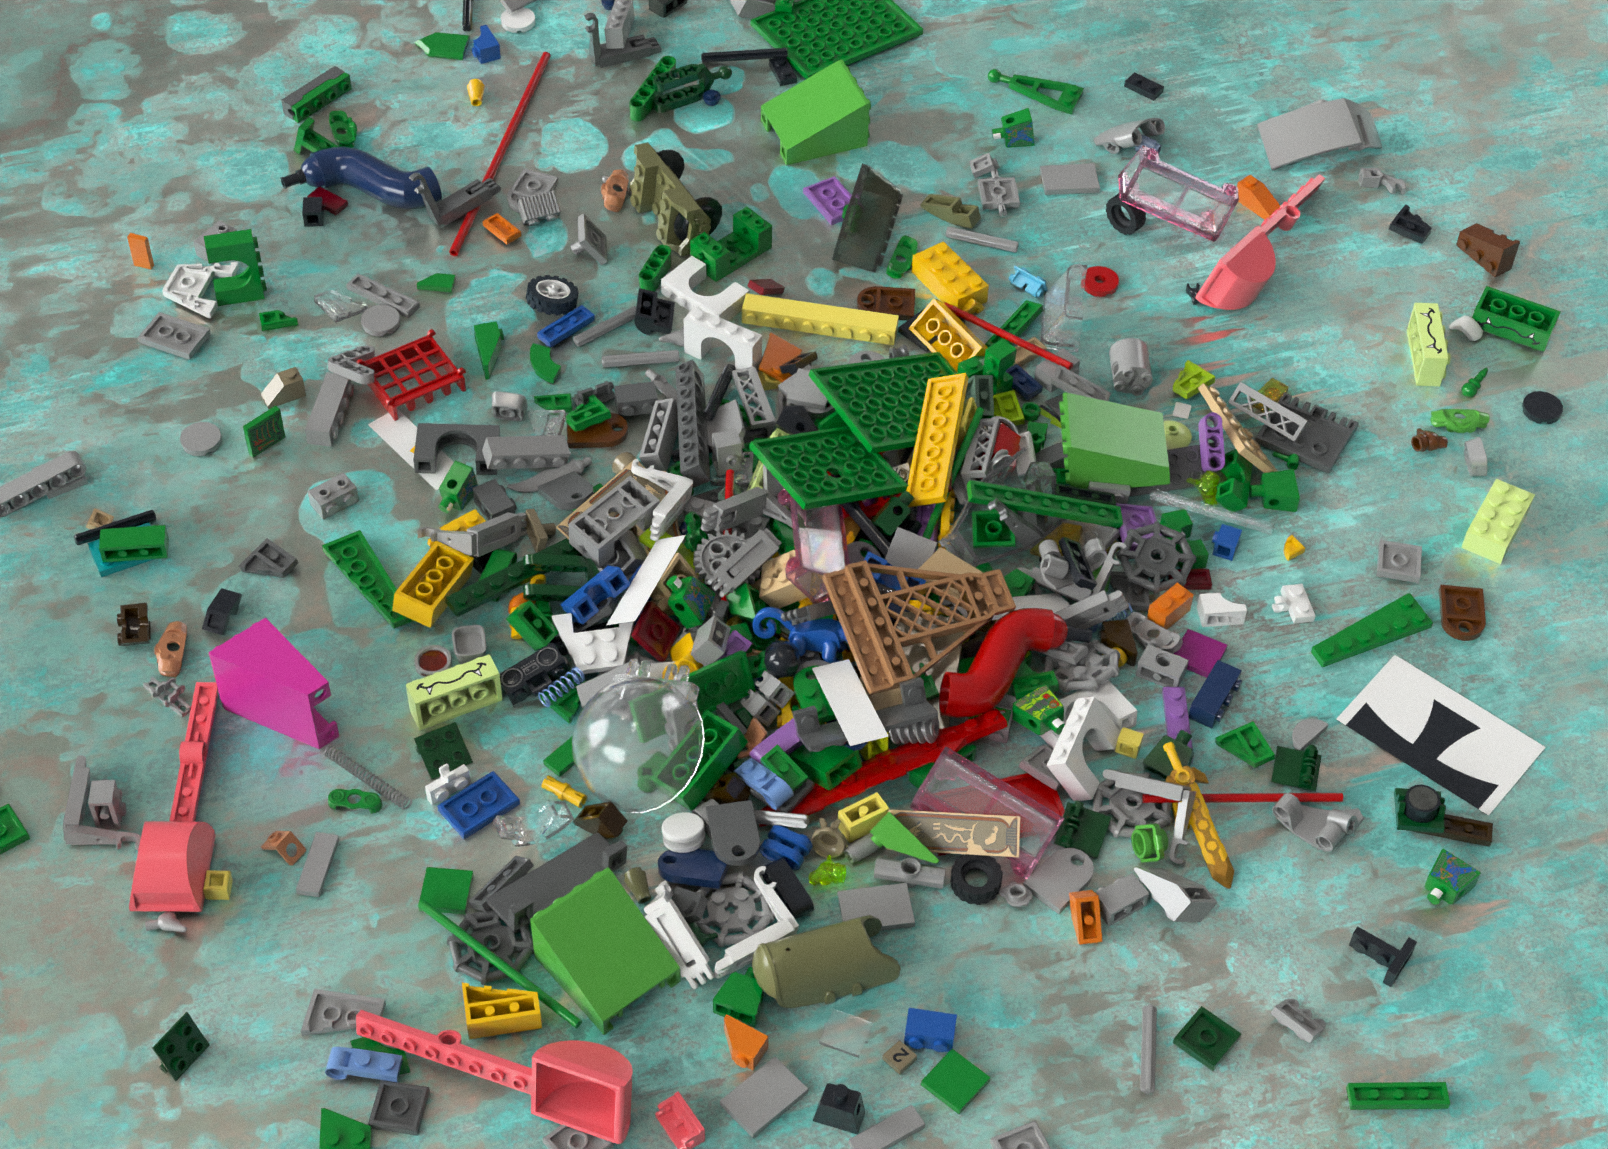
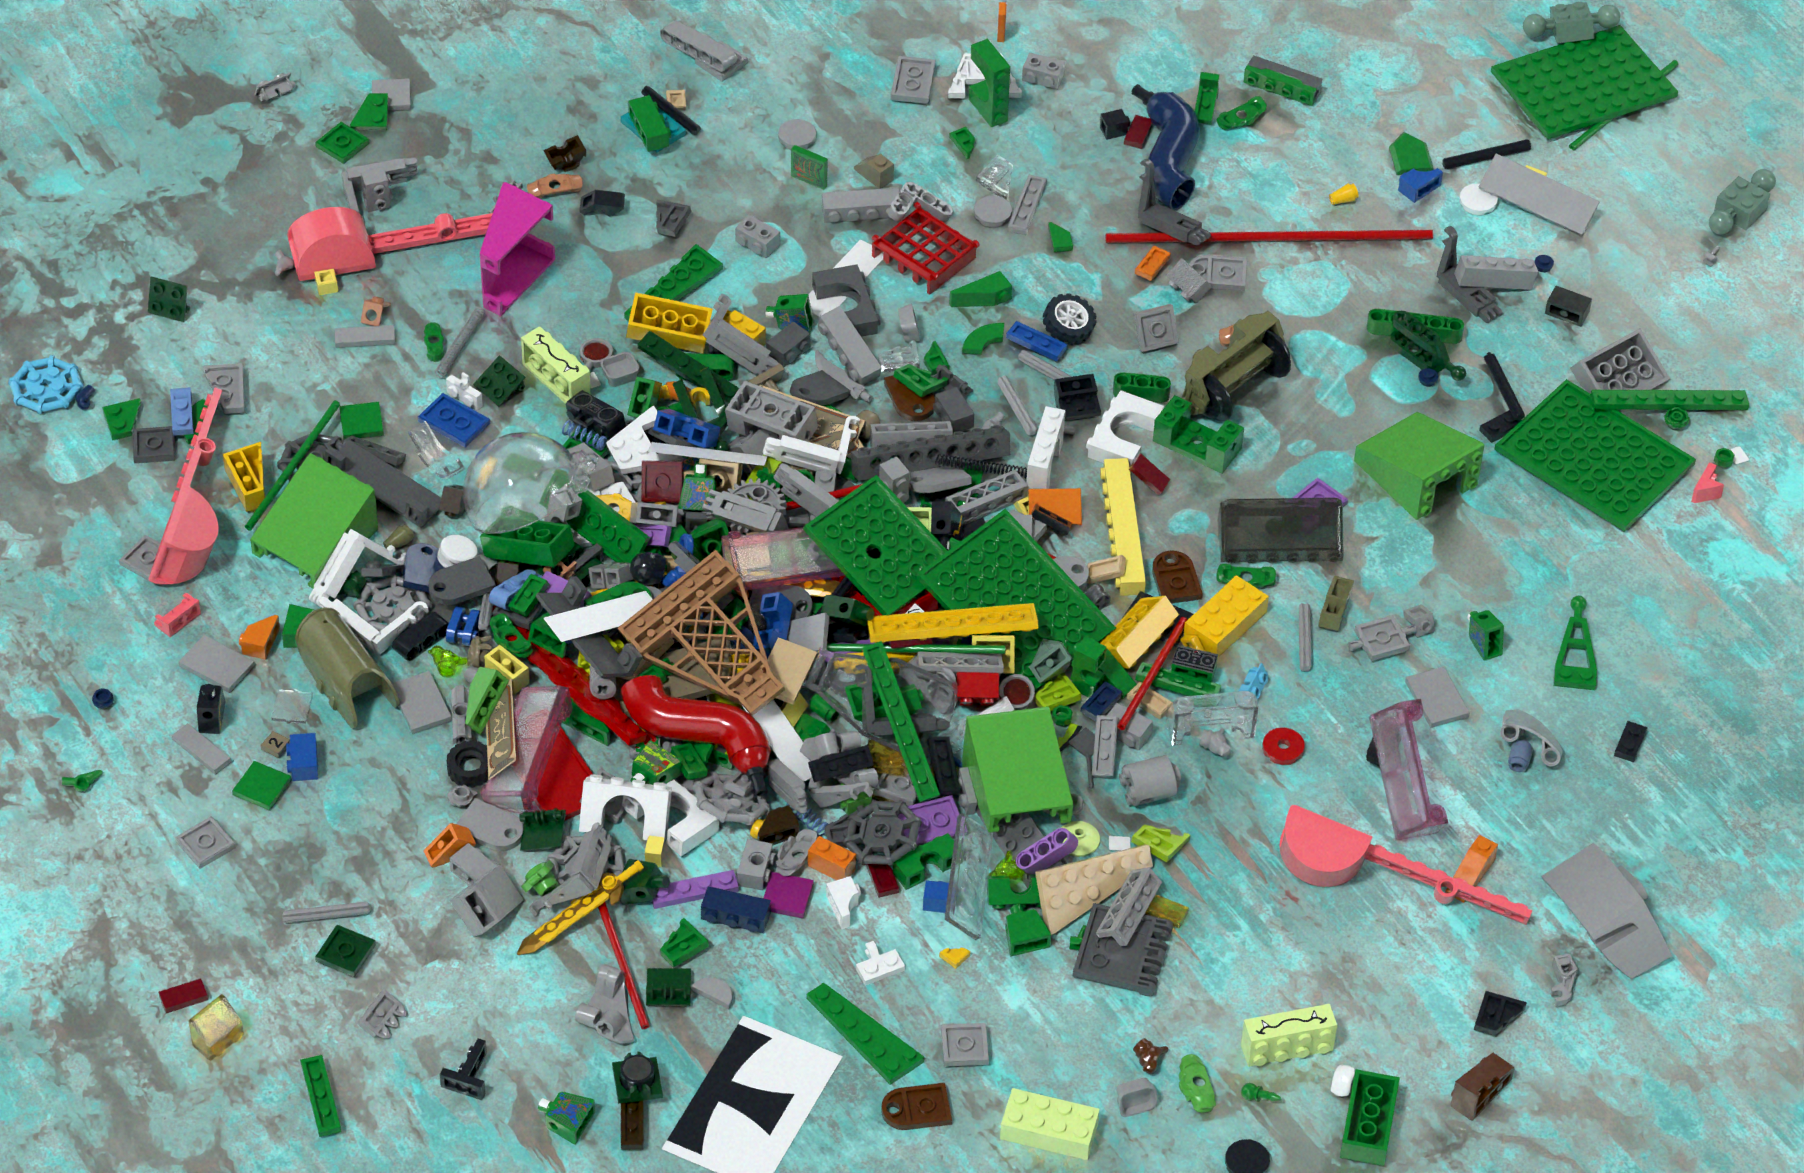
camera: 75 degrees right, 0 degrees up
none -> green piece [490,613,533,658]
none -> tan tile [1087,555,1126,584]
none -> brick [1171,645,1218,682]
none -> light grey animal [1199,728,1230,757]

